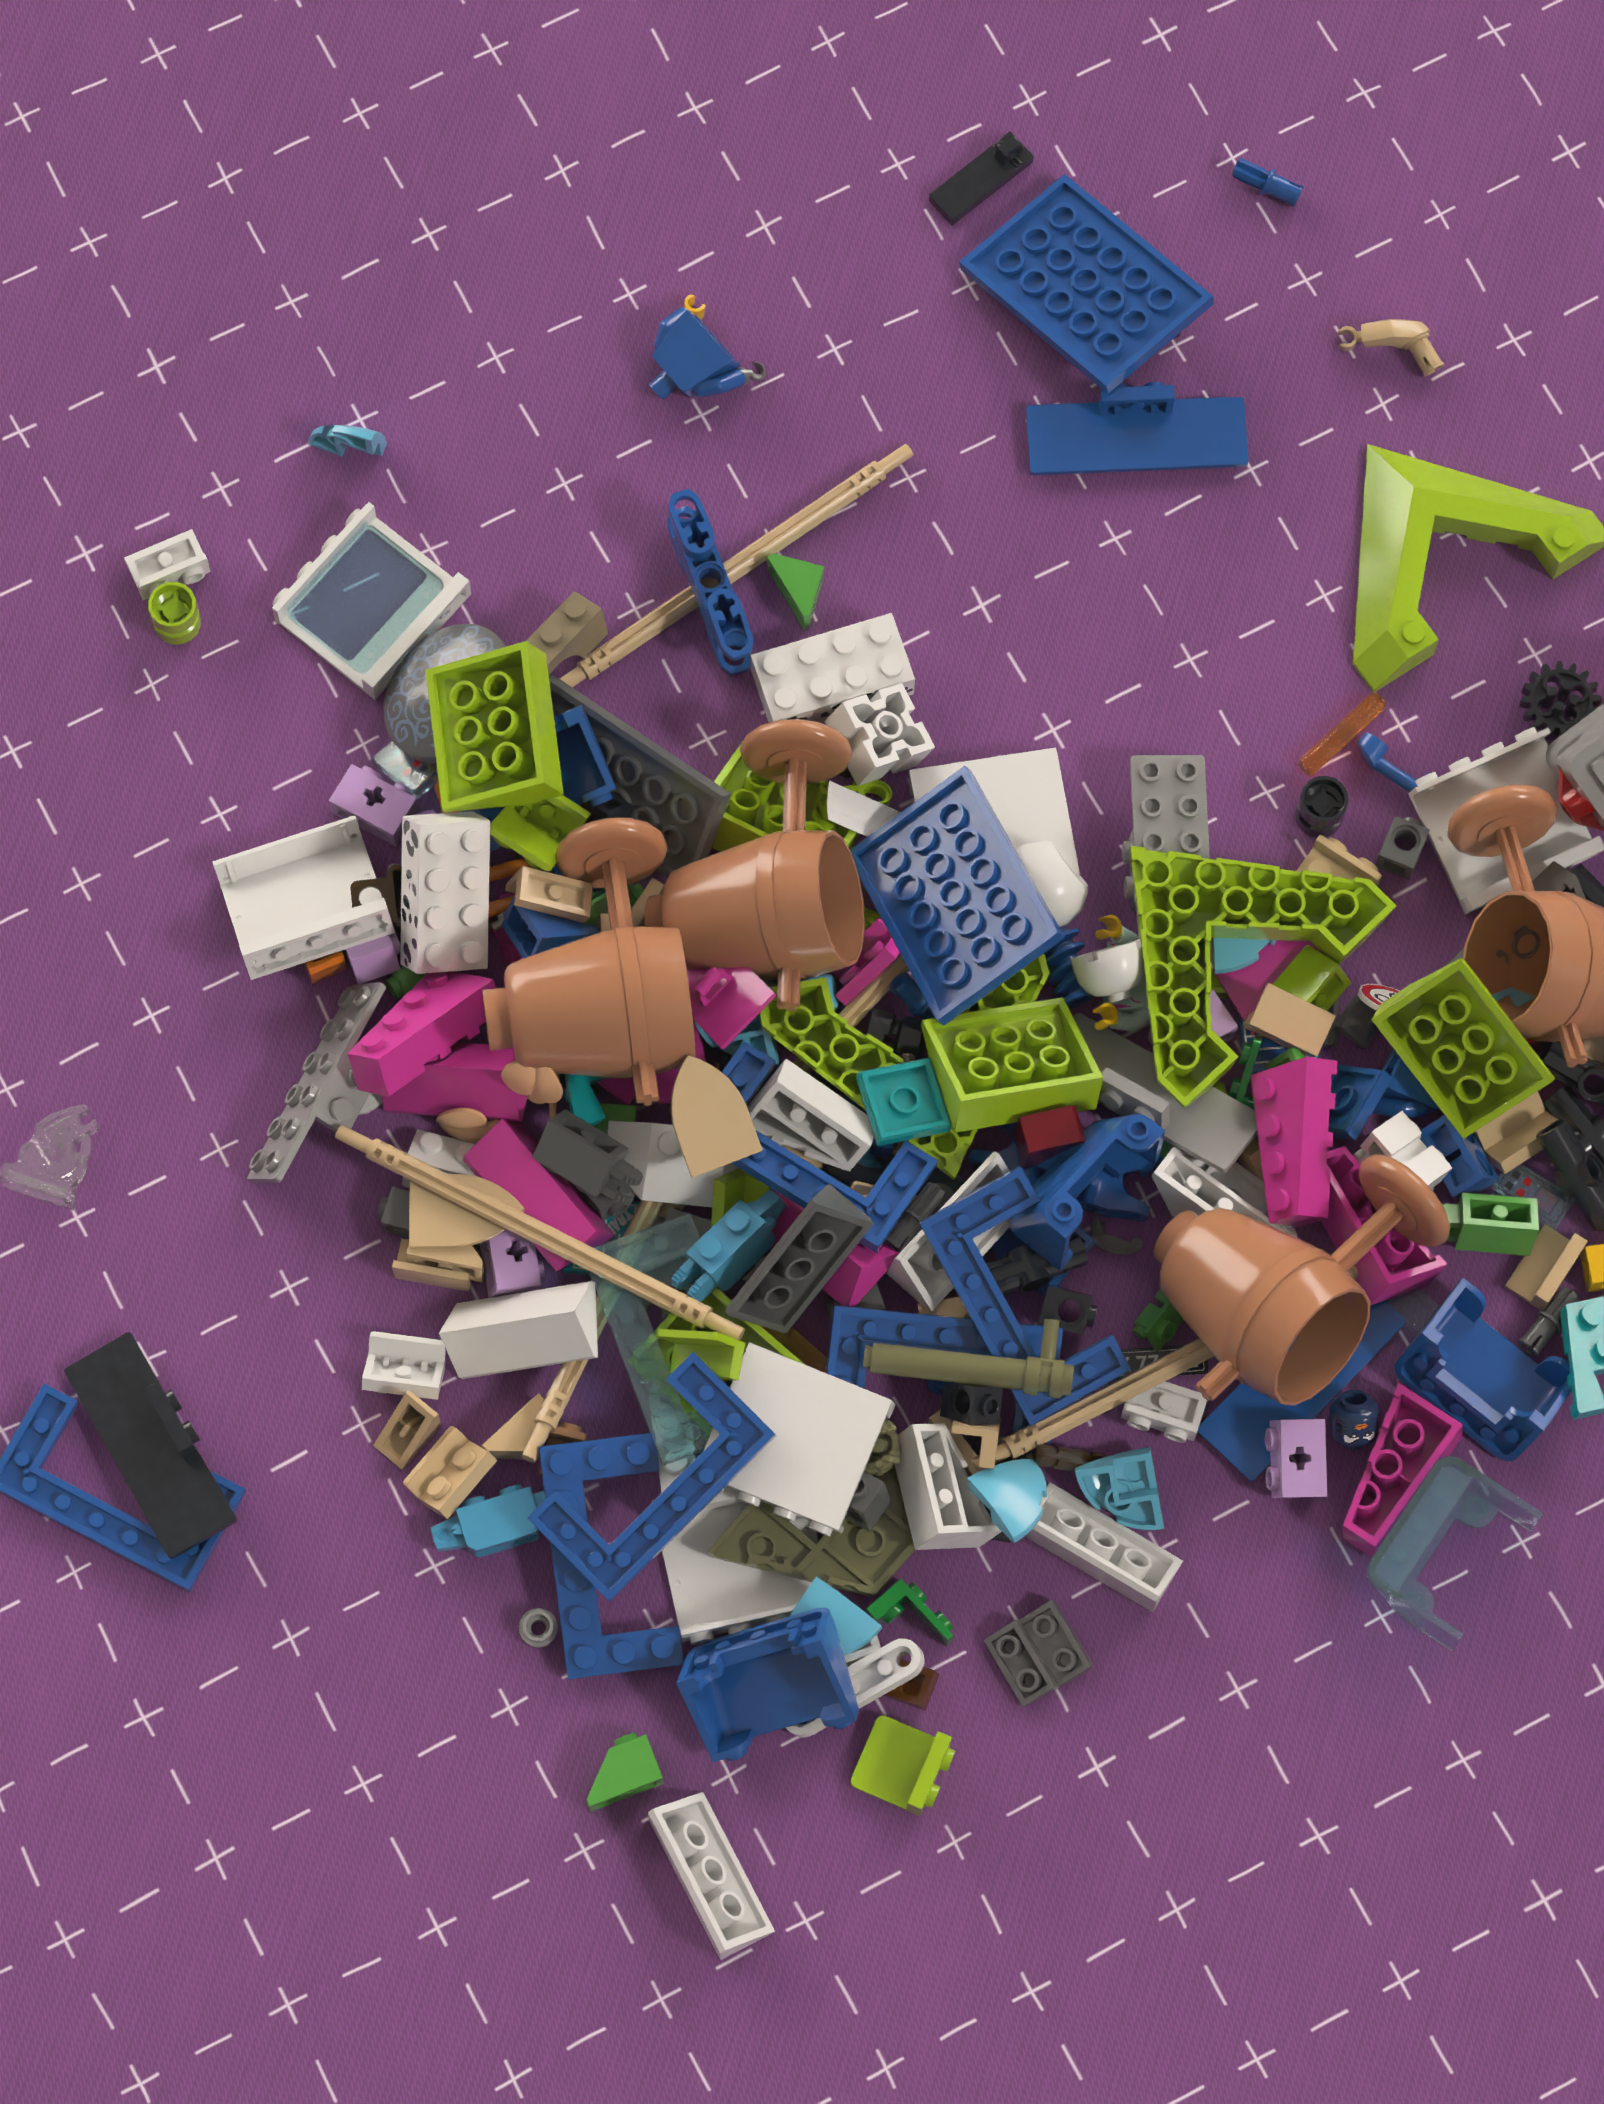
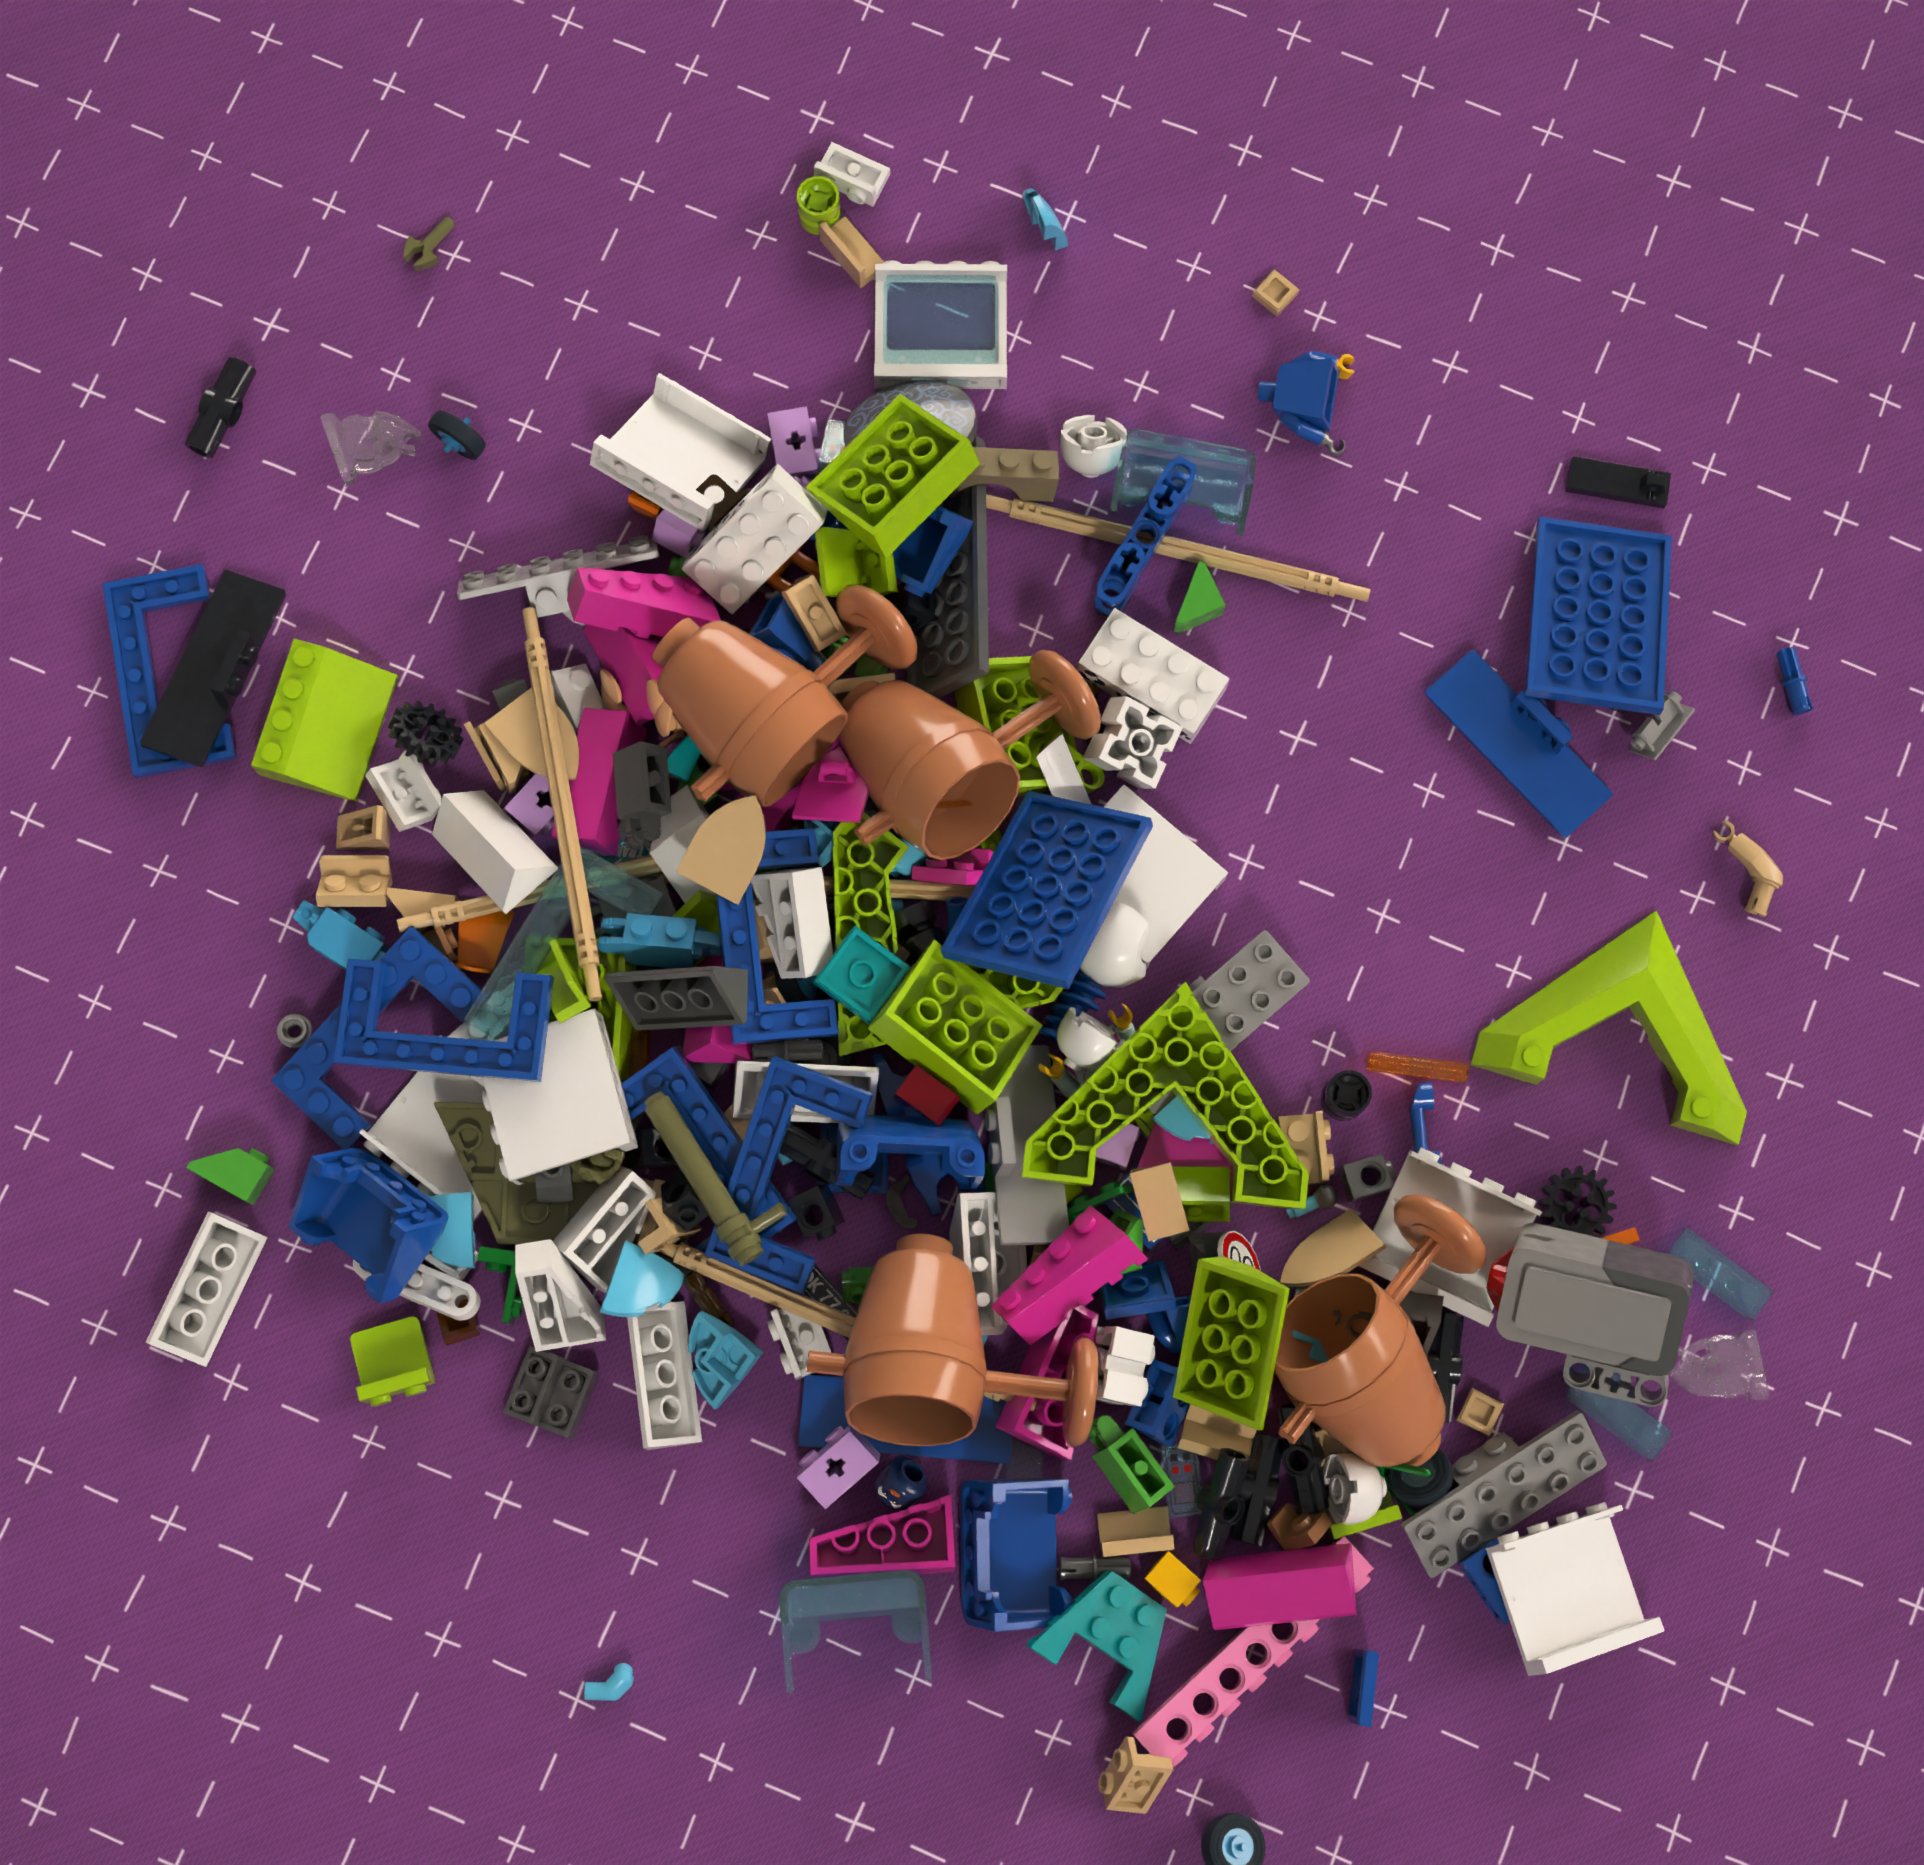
camera: 50 degrees right, 5 degrees up
none -> lime slope [251,639,398,802]
none -> black gear [388,701,464,765]
none -> black wheel [428,410,486,460]
none -> orange piece [454,909,515,973]
none -> white wedge [515,1239,606,1352]
none -> medium azure arm [584,1663,634,1701]
none -> black brick [627,1129,678,1170]
none -> tan panel [819,216,884,289]
none -> white cylinder [1060,415,1127,478]
none -> clear light blue windscreen [1110,429,1256,535]
none -> tan tile [1252,269,1299,317]
none -> tan shield [1280,1209,1386,1287]
none -> piece [1286,1184,1338,1219]
none -> light grey hinge [1629,691,1695,761]

